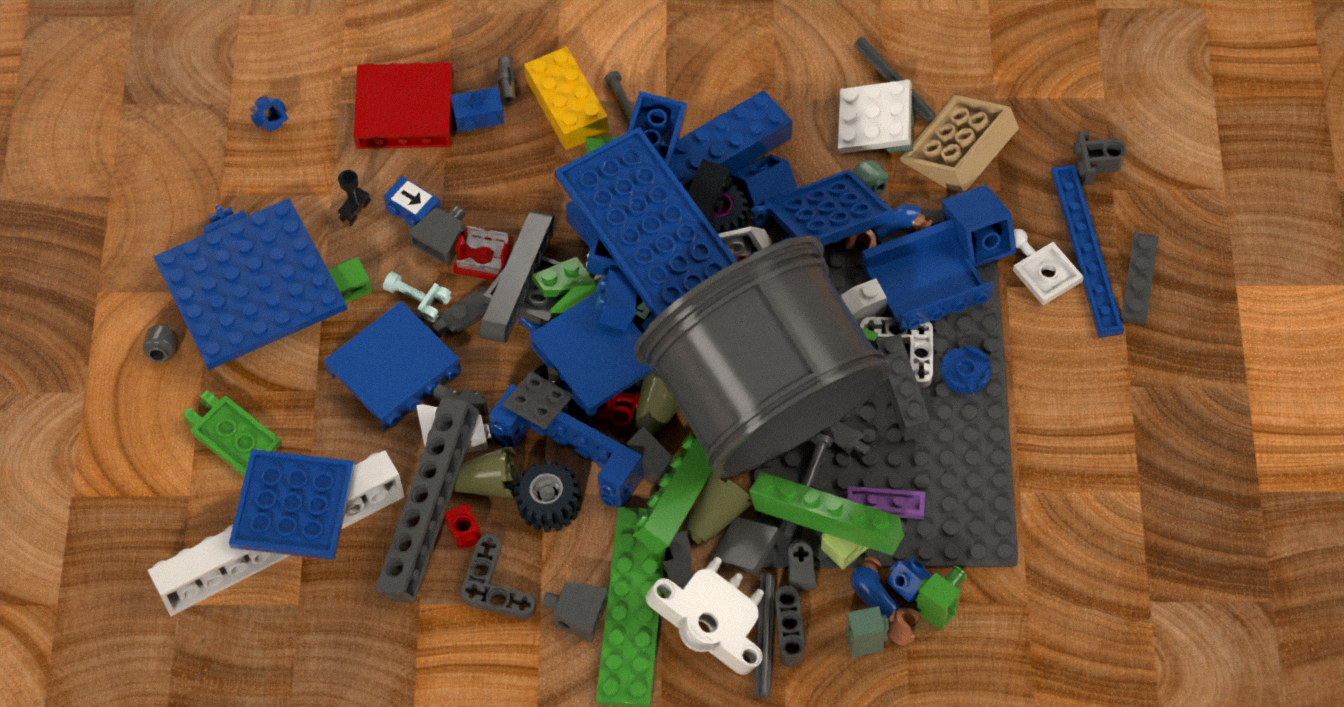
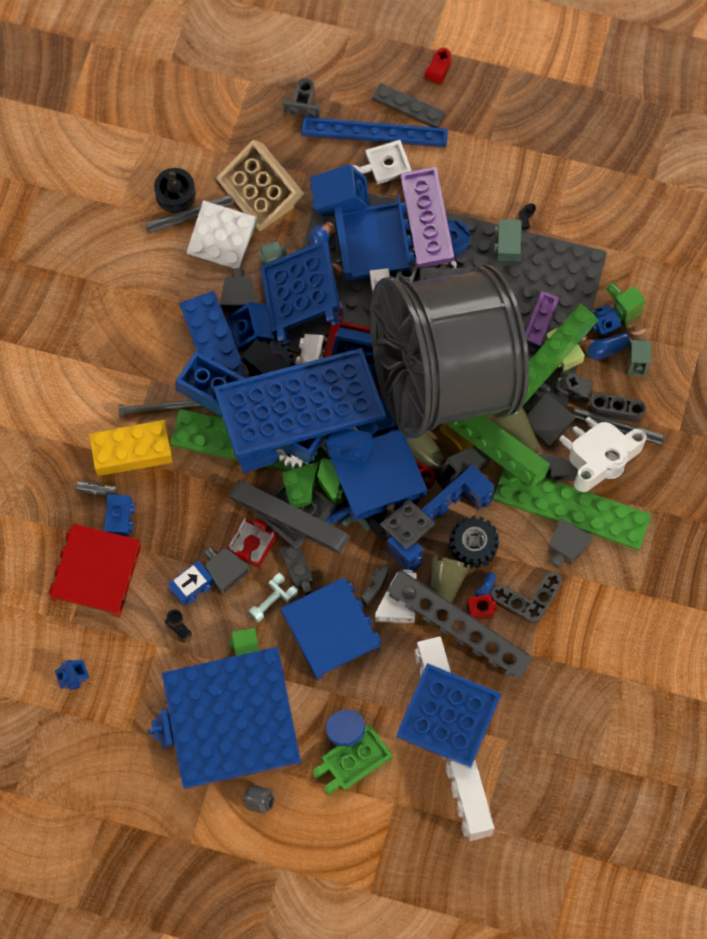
camera: 75 degrees left, 10 degrees up
none -> black wheel [154,168,196,212]
none -> dark grey torso [220,268,256,312]
none -> blue tile [326,709,366,747]
none -> medium lavender plate [400,167,455,268]
none -> red piece [424,48,451,85]
none -> blue arm [475,572,496,597]
none -> sand green brick [494,219,522,262]
none -> black arm [519,203,536,230]

